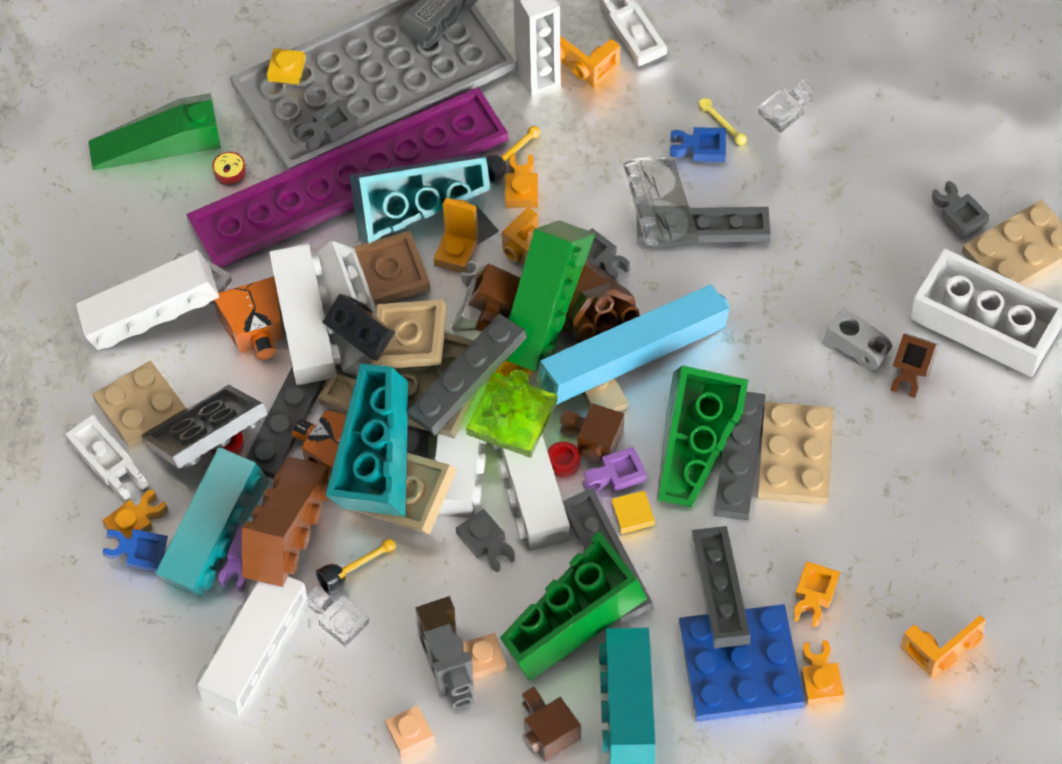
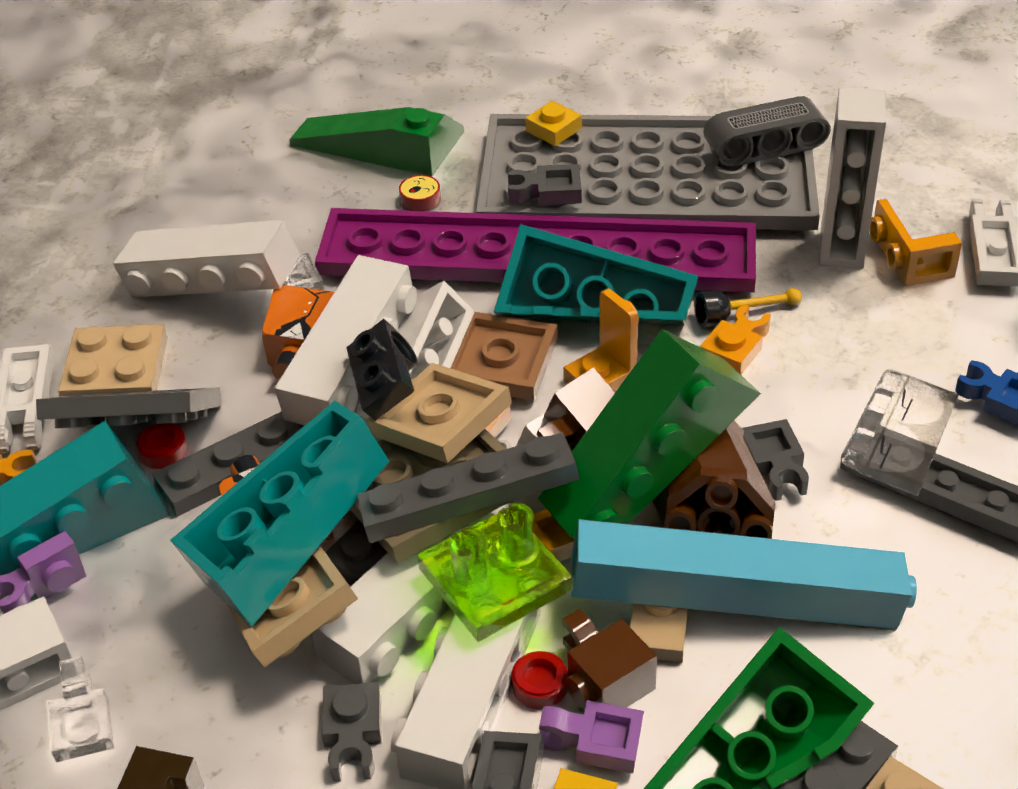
camera: 35 degrees right, 15 degrees down
dark orange wedge [242,456,329,587] -> none
hinge [315,539,395,595] -> none

